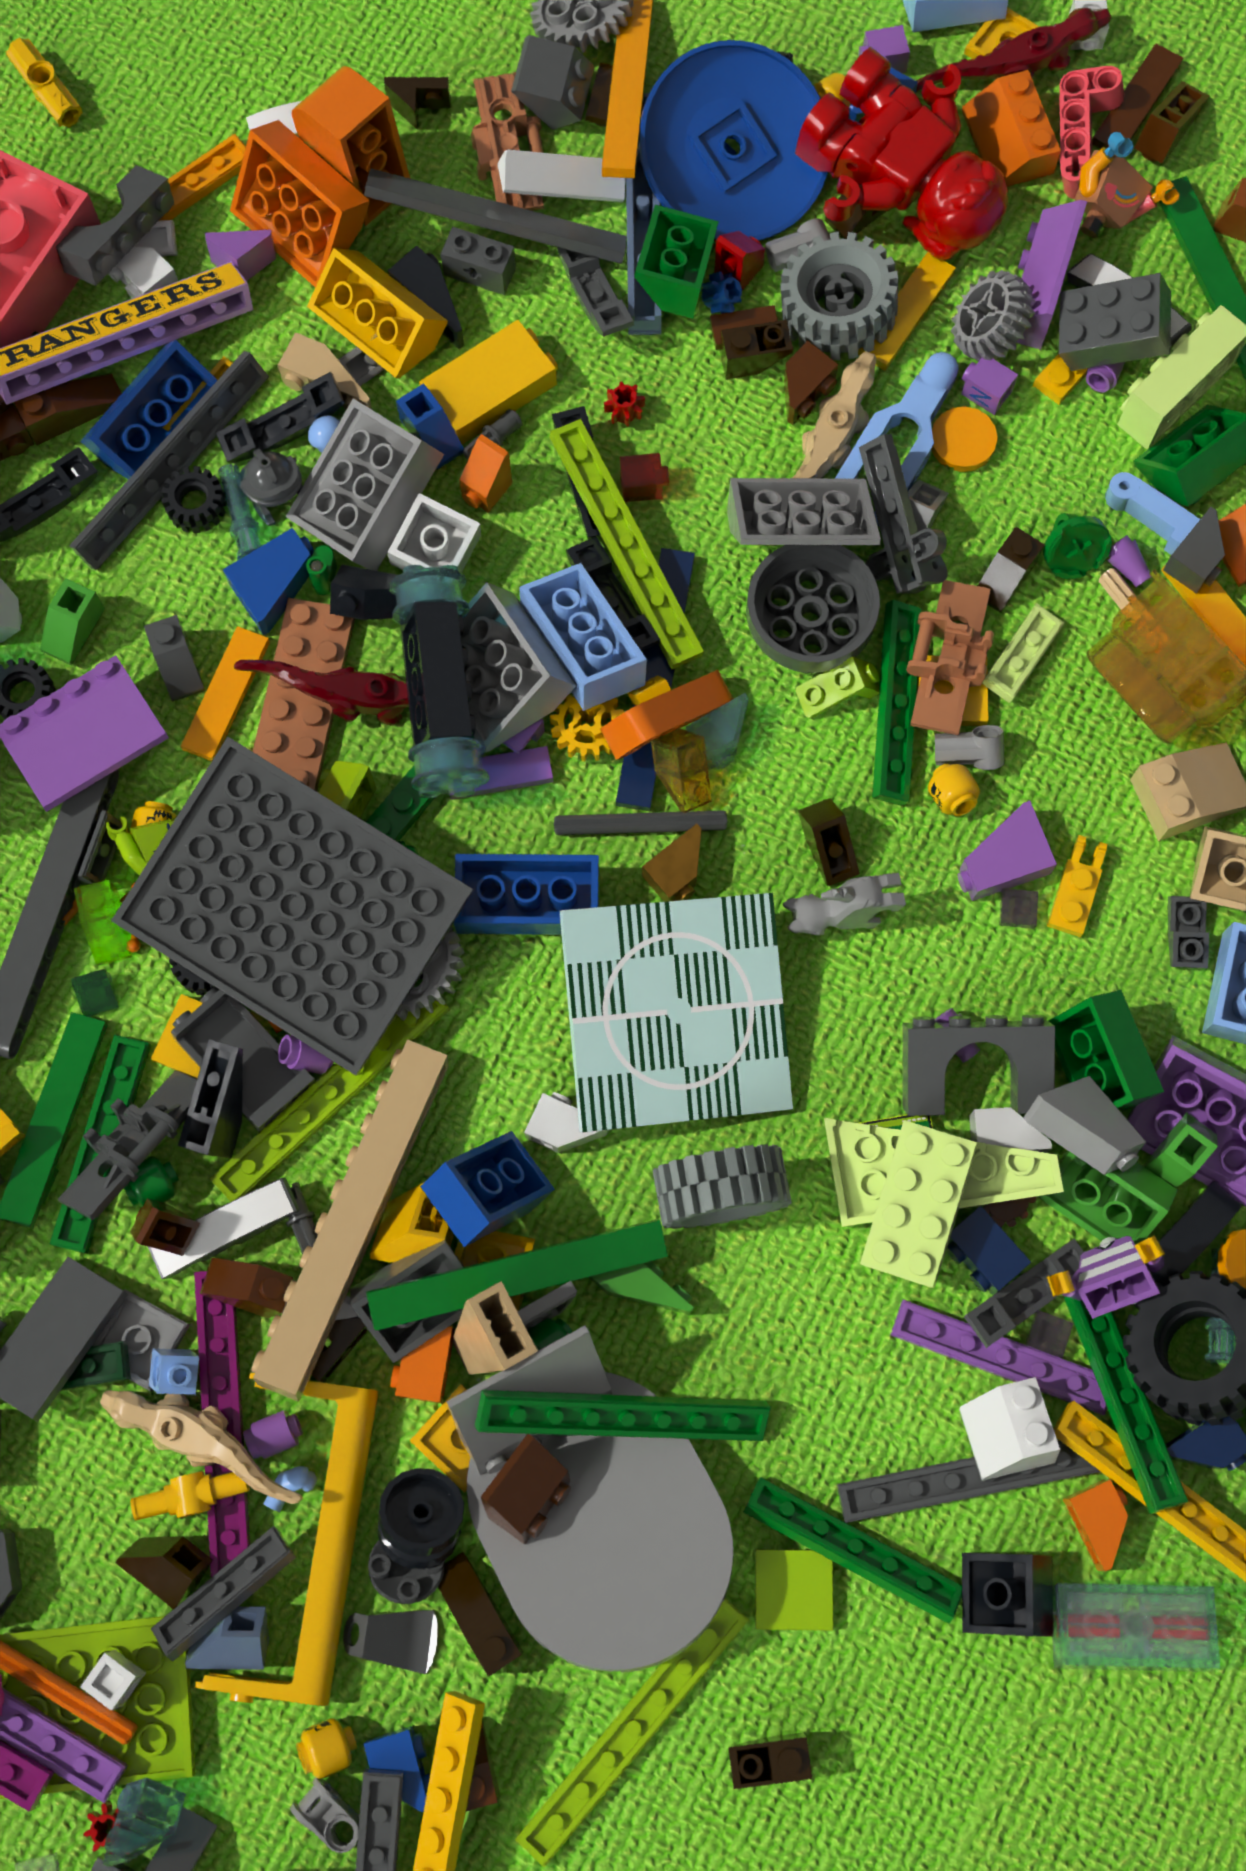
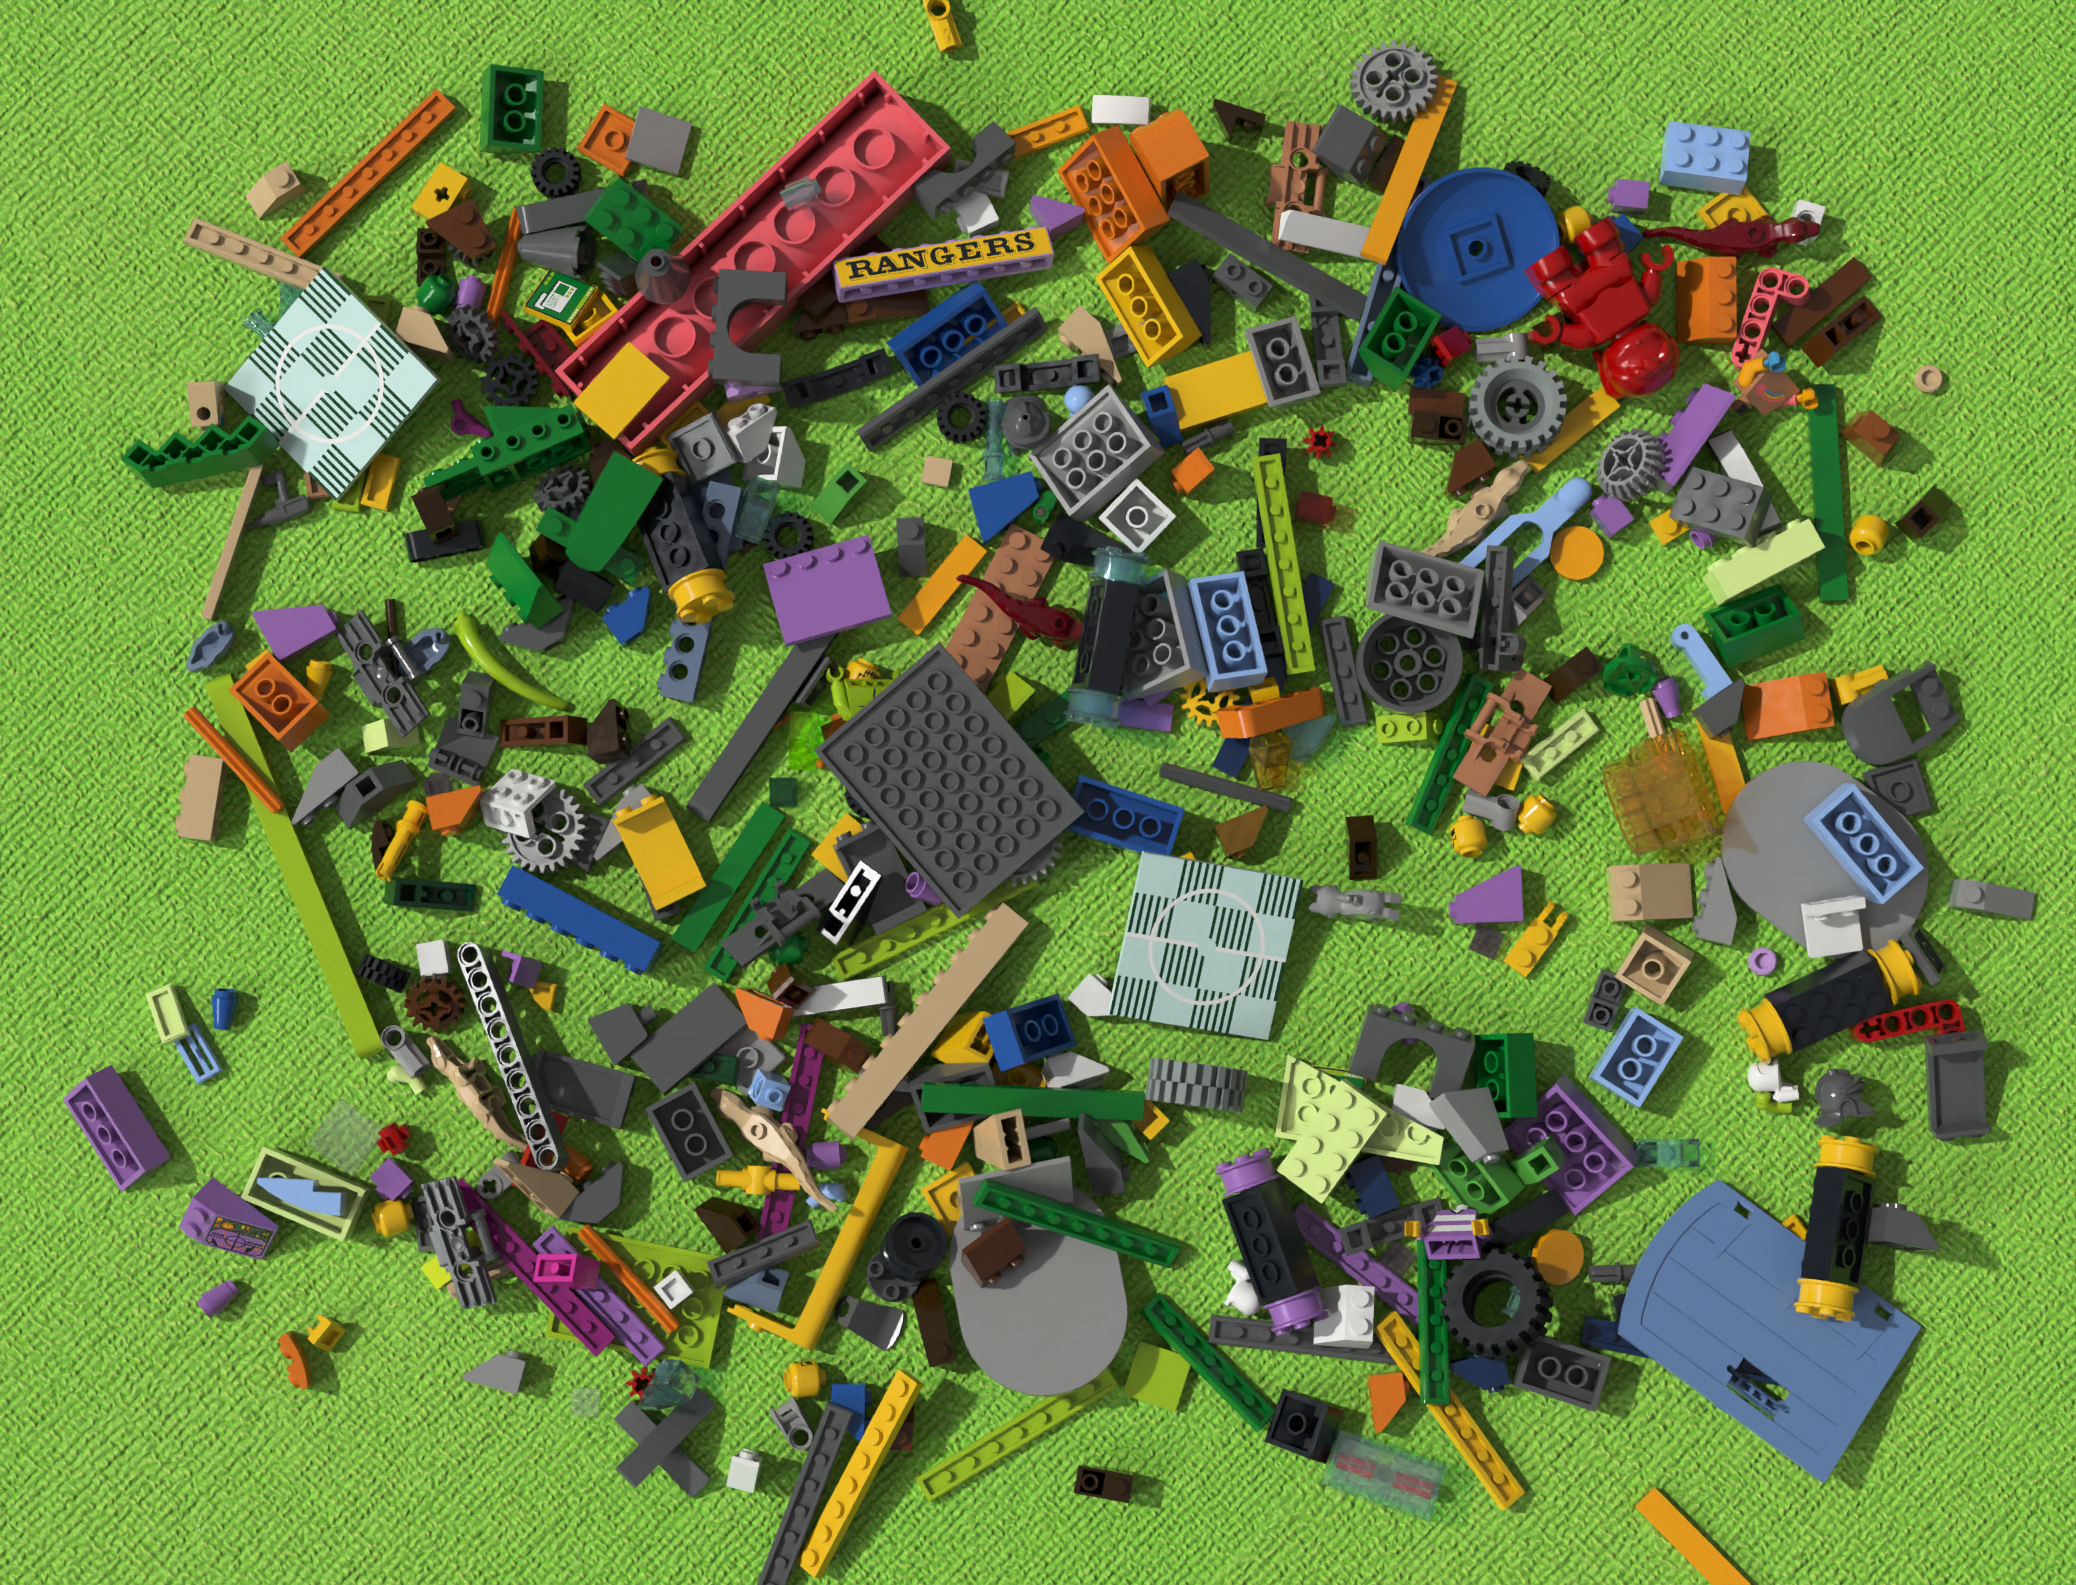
camera: 15 degrees right, 10 degrees up
none -> dark grey brick [645,1082,736,1183]
none -> orange slope [735,987,794,1042]
none -> tan tile [921,455,953,488]
none -> white slope [1041,1052,1110,1089]
none -> dark grey slope [1078,1113,1131,1196]
none -> yellow panel [1131,1097,1170,1140]
none -> black brick [1215,1147,1330,1336]
none -> white piece [1224,1259,1262,1316]
none -> light grey slope [1244,316,1321,408]
none -> dark grey tile [1318,615,1368,728]
none -> yellow head [1517,794,1557,835]

